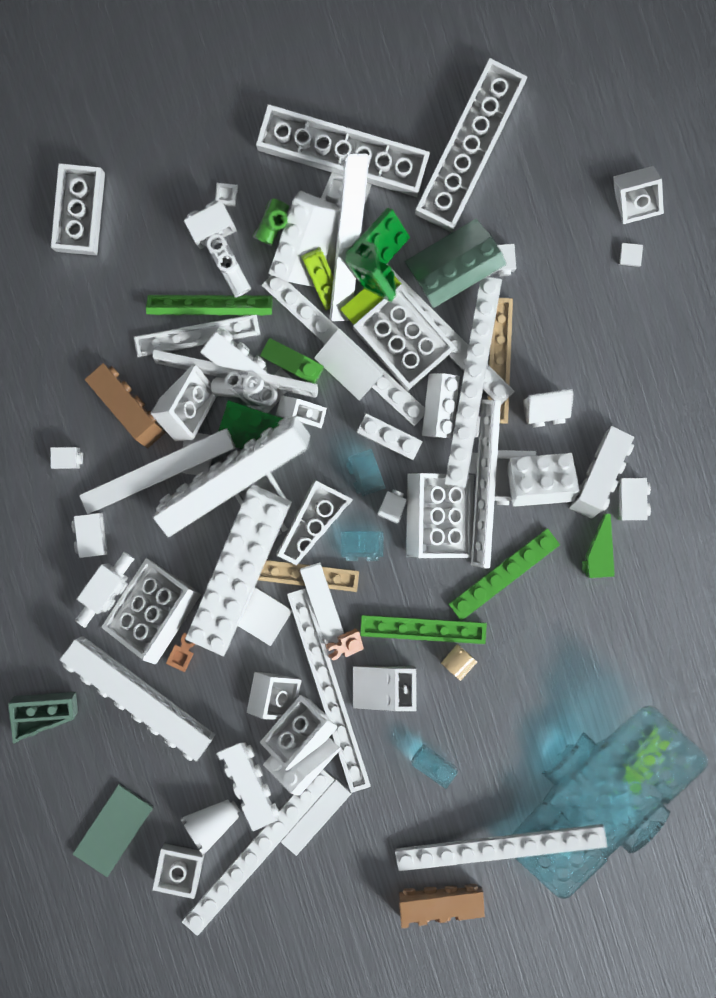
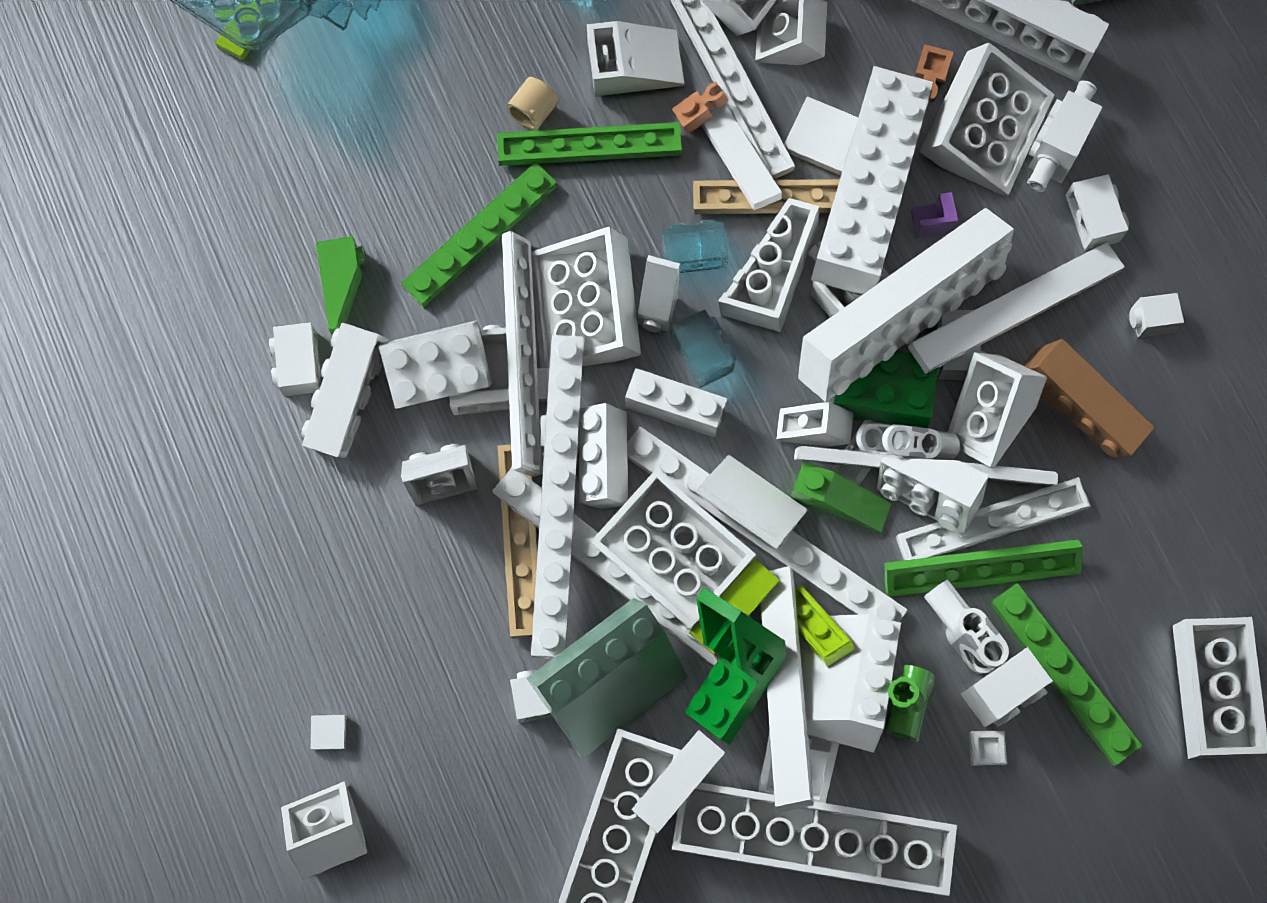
camera: 170 degrees right, 15 degrees down
none -> white tile [631,730,725,834]
none -> medium lavender panel [911,192,958,238]
none -> bright green plate [989,583,1142,766]

